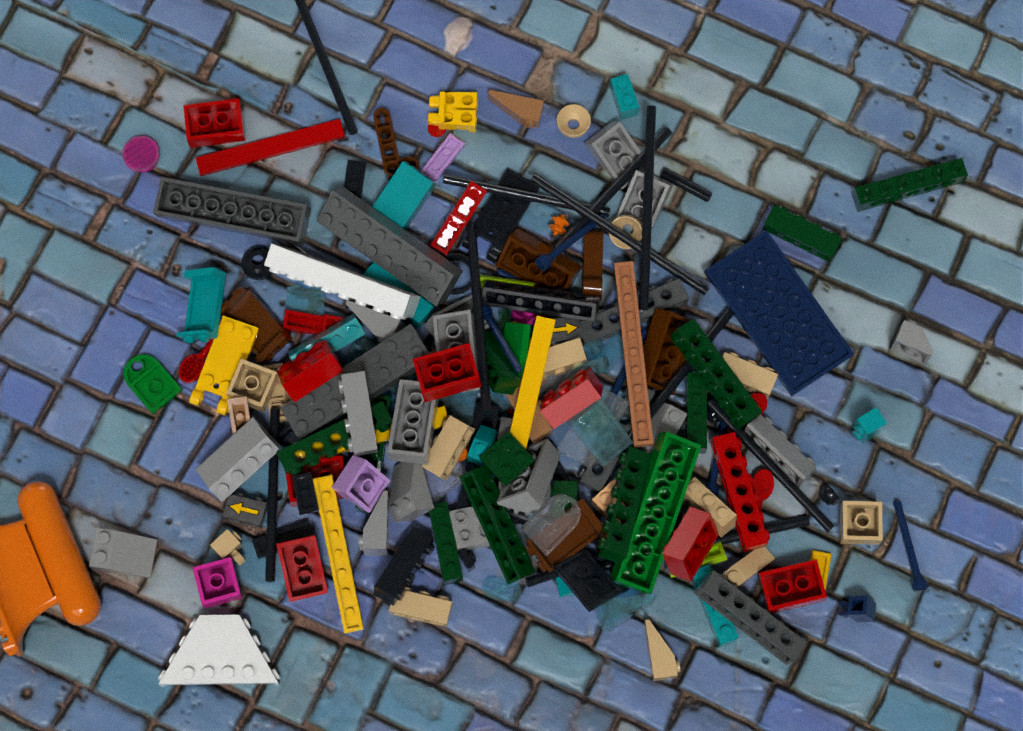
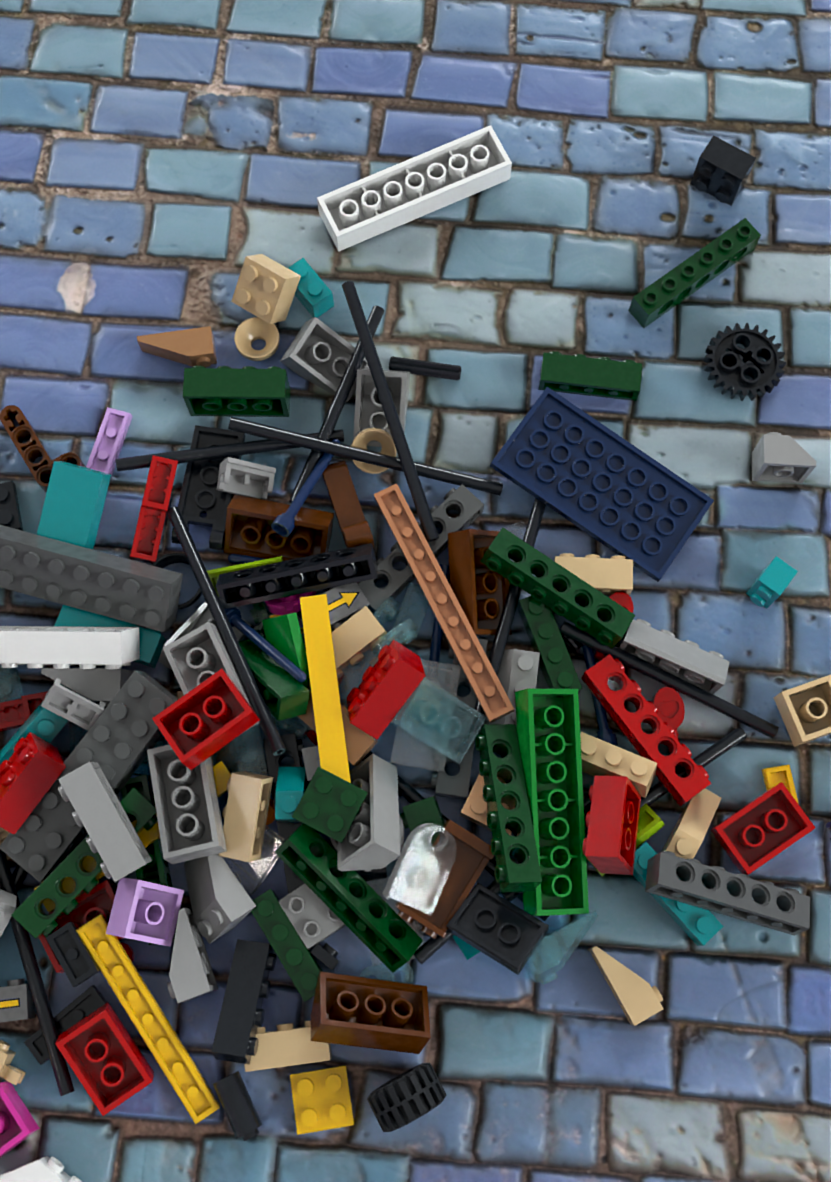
camera: 20 degrees left, 0 degrees up
yellow hips [428,92,478,133] -> none
red piece [428,125,446,137] -> none
orange wheel [548,214,569,236] -> none
black piece [819,483,840,506] -> none
none -> light grey hinge [41,677,106,730]
none -> dark green brick [183,366,290,417]
none -> black brick [213,1071,262,1141]
none -> light grey hinge [217,457,276,500]
none -> tan brick [231,254,301,324]
none -> yellow plate [290,1065,354,1135]
none -> reddish brown slope [311,972,431,1054]
none -> white brick [317,125,512,252]
none -> black tyre [367,1063,446,1132]
none -> black brick [690,135,756,206]
none -> black gear [703,323,786,401]

